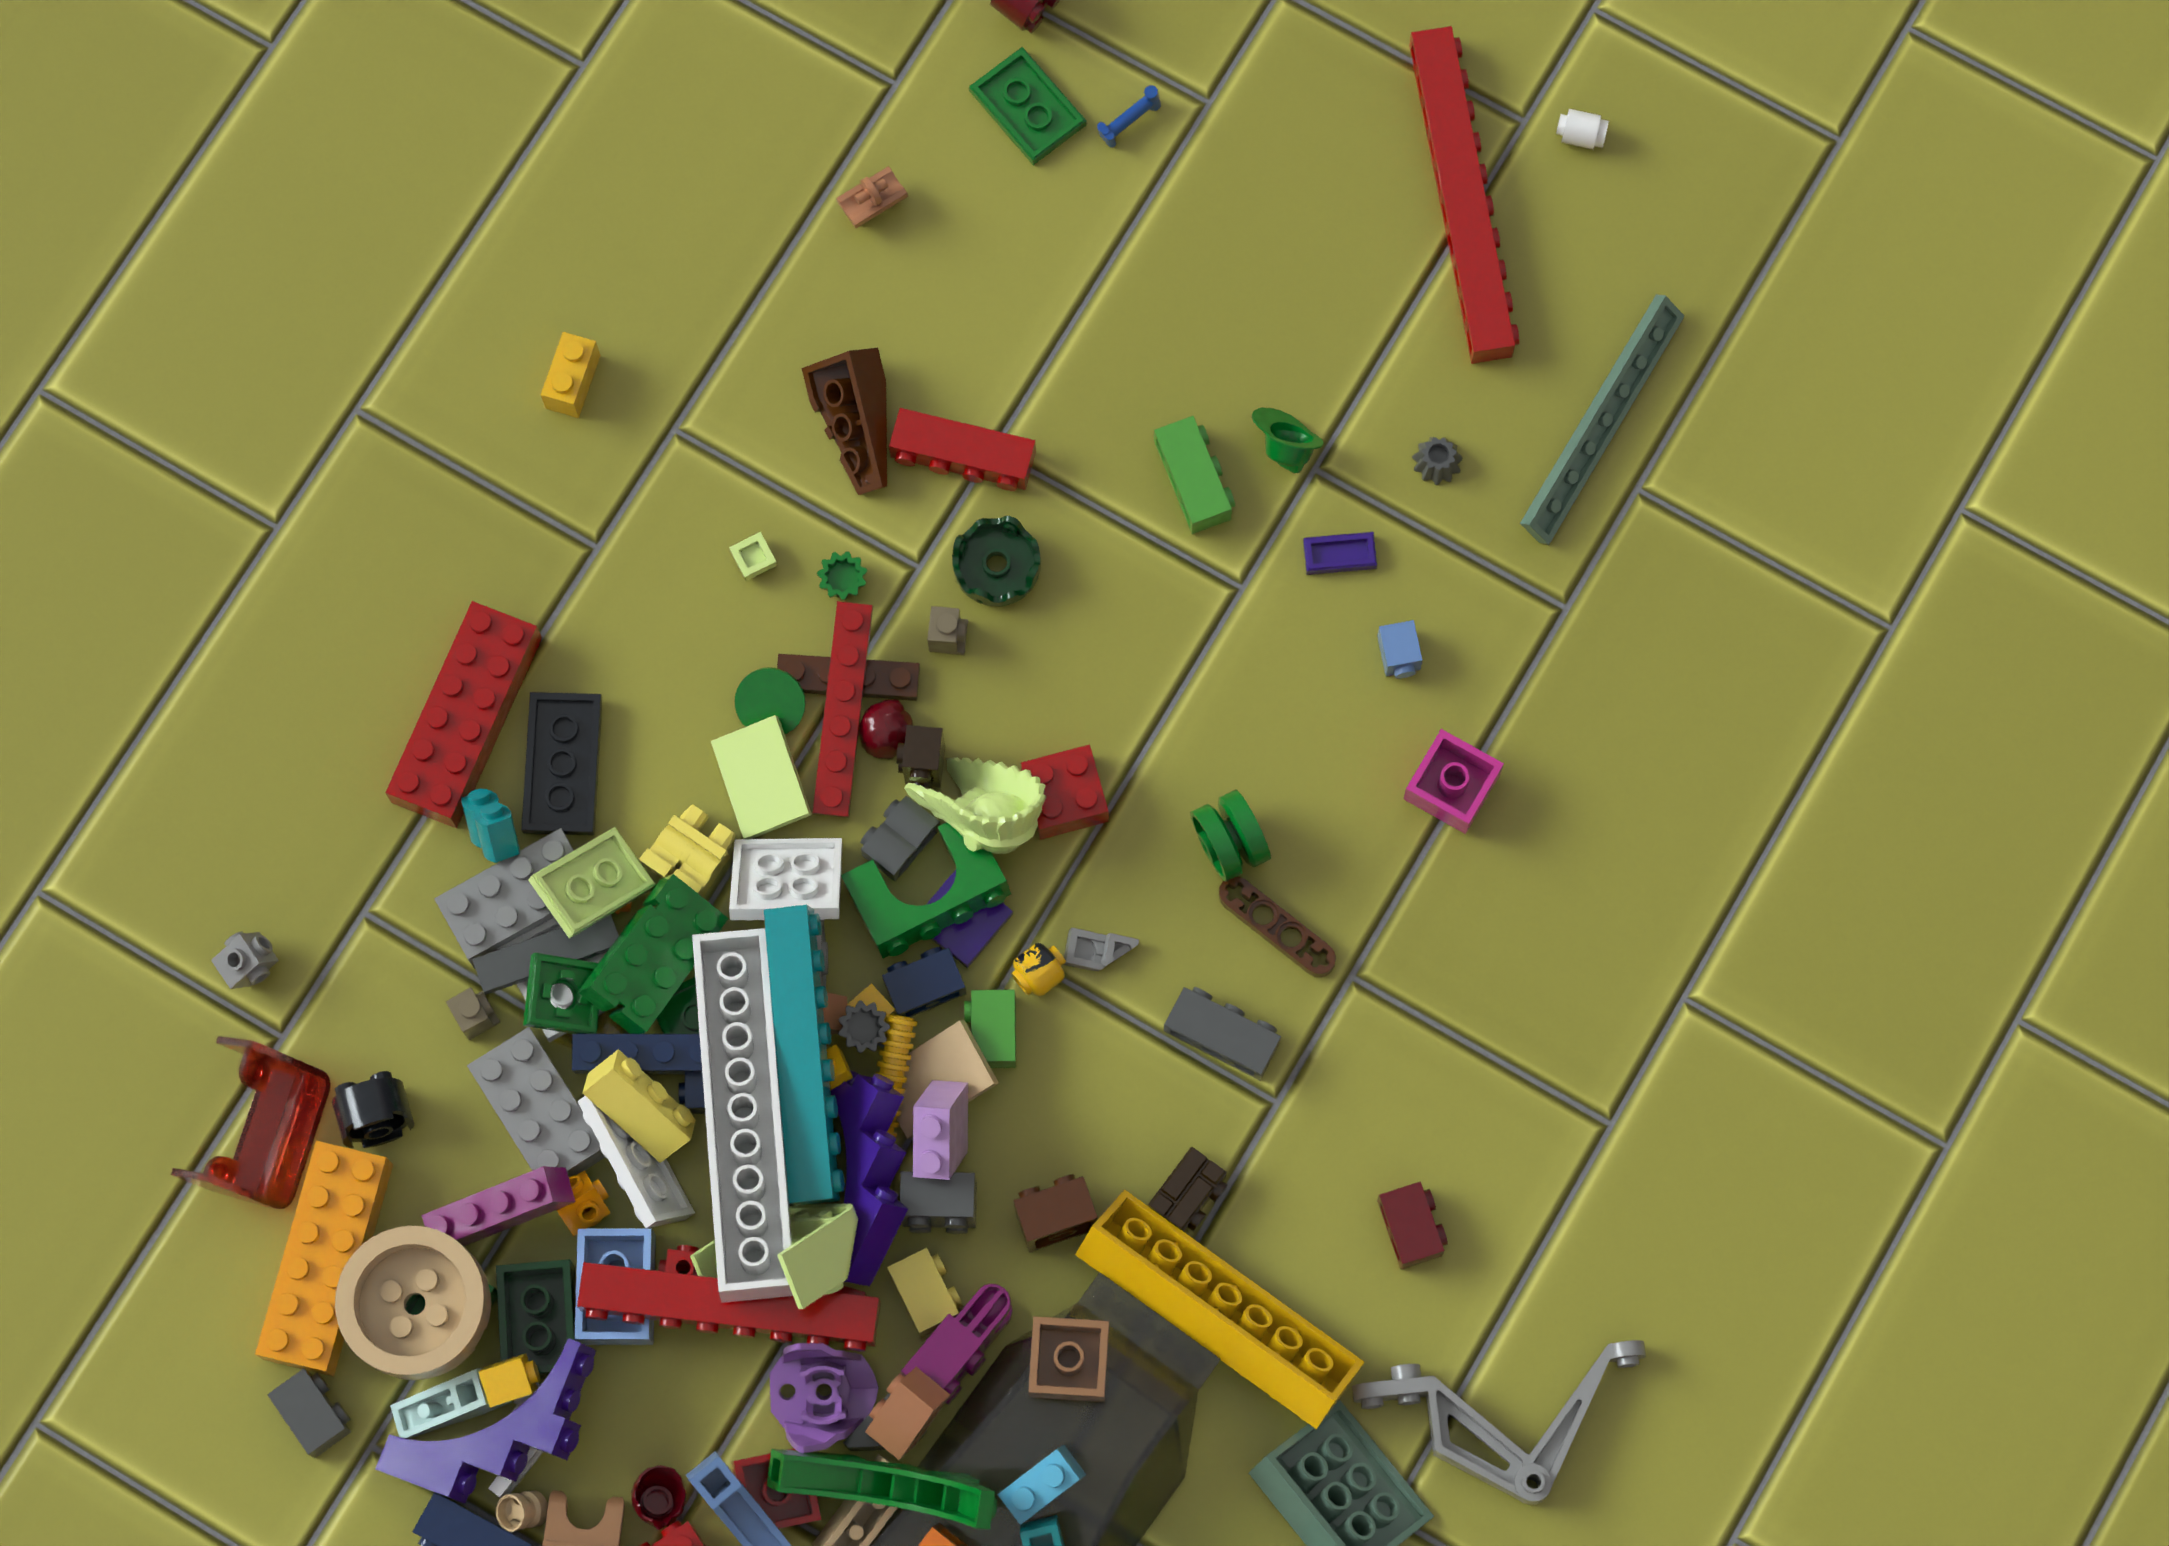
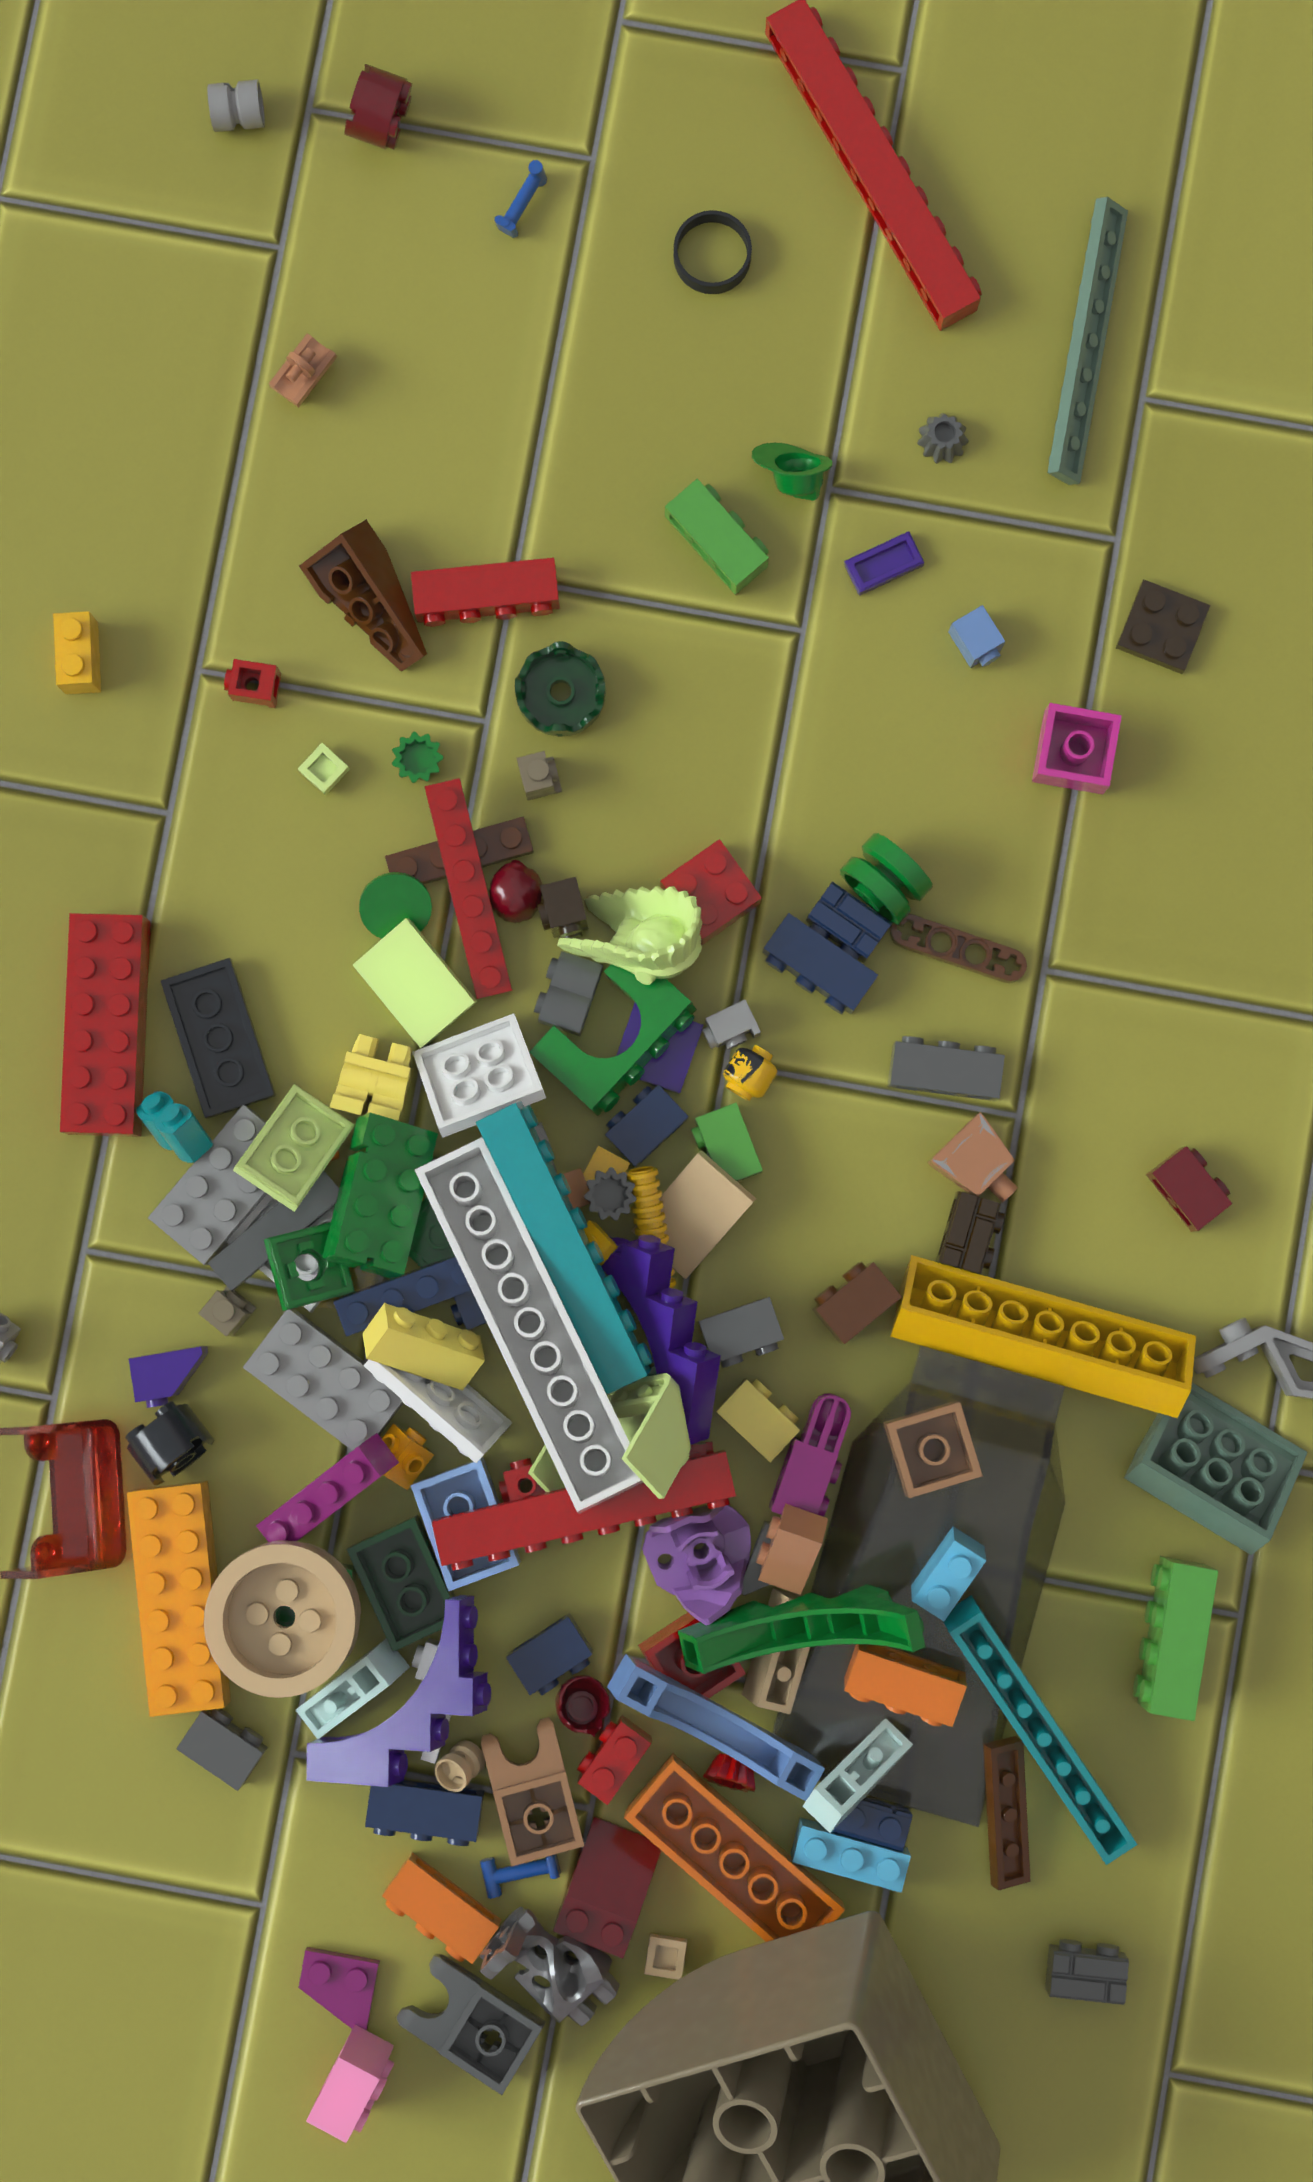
camera: 20 degrees left, 10 degrees up
yellow brick [478,1353,540,1408] -> none
lavender brick [913,1080,968,1180] -> none
green tile [969,47,1087,165] -> none
light grey slope [1063,928,1139,971] -> none
white brick [1556,109,1609,149] -> none
none -> dark purple slope [129,1346,209,1408]
none -> red brick [224,659,281,708]
none -> dark blue brick [506,1613,593,1695]
none -> black tyre [673,210,752,294]
none -> light grey brick [702,1000,761,1050]
none -> dark blue brick [762,913,878,1014]
none -> dark blue brick [806,881,892,962]
none -> nougat torso [927,1112,1018,1203]
none -> dark brown plate [1116,579,1211,674]

